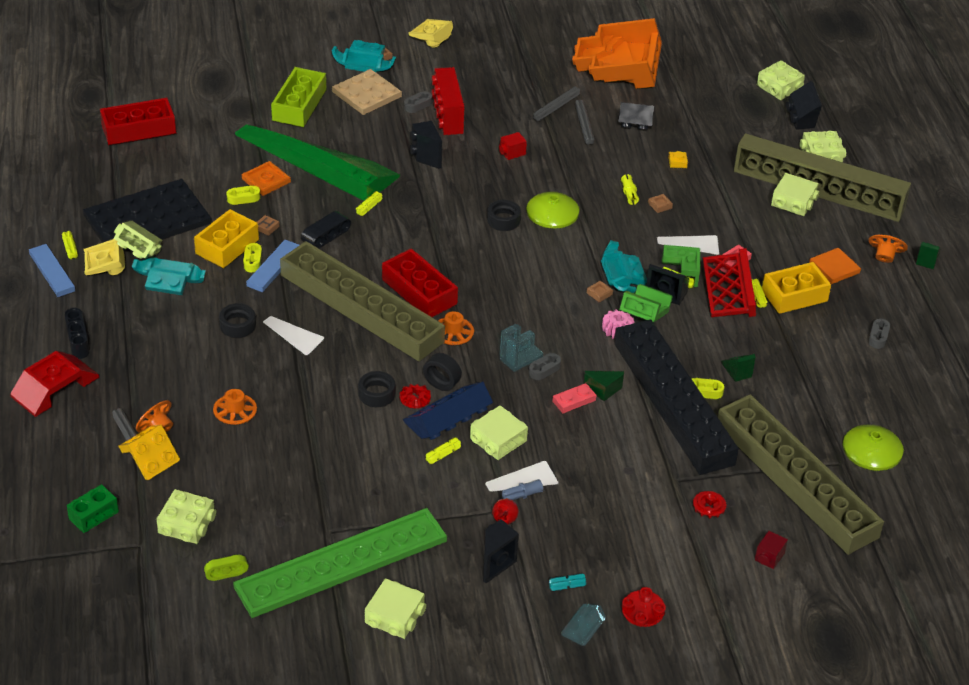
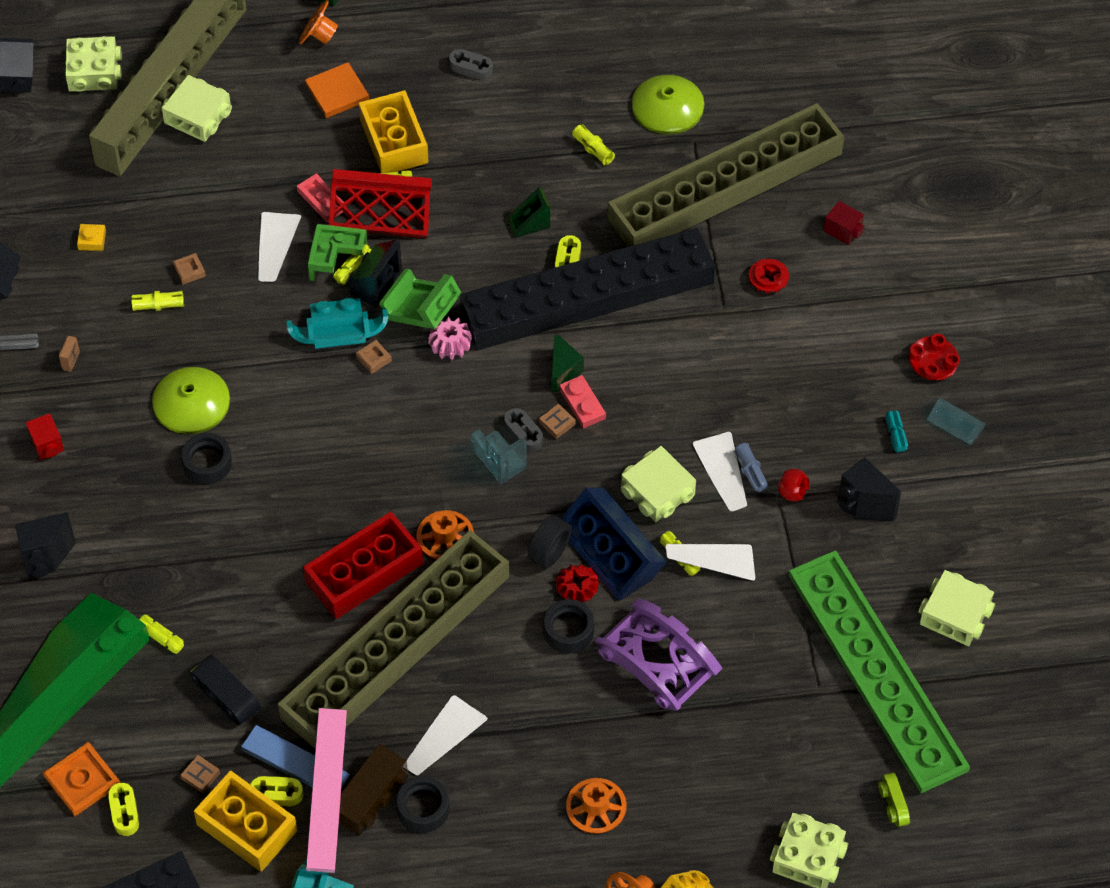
camera: 85 degrees left, 15 degrees up
none -> medium nougat tile [59,336,80,372]
none -> bright pink tile [306,708,347,873]
none -> dark brown brick [339,744,409,836]
none -> medium nougat tile [539,404,576,439]
none -> neon yellow pin [572,124,615,165]
none -> medium lavender fence [594,598,723,711]
none -> white sticker [666,544,755,581]

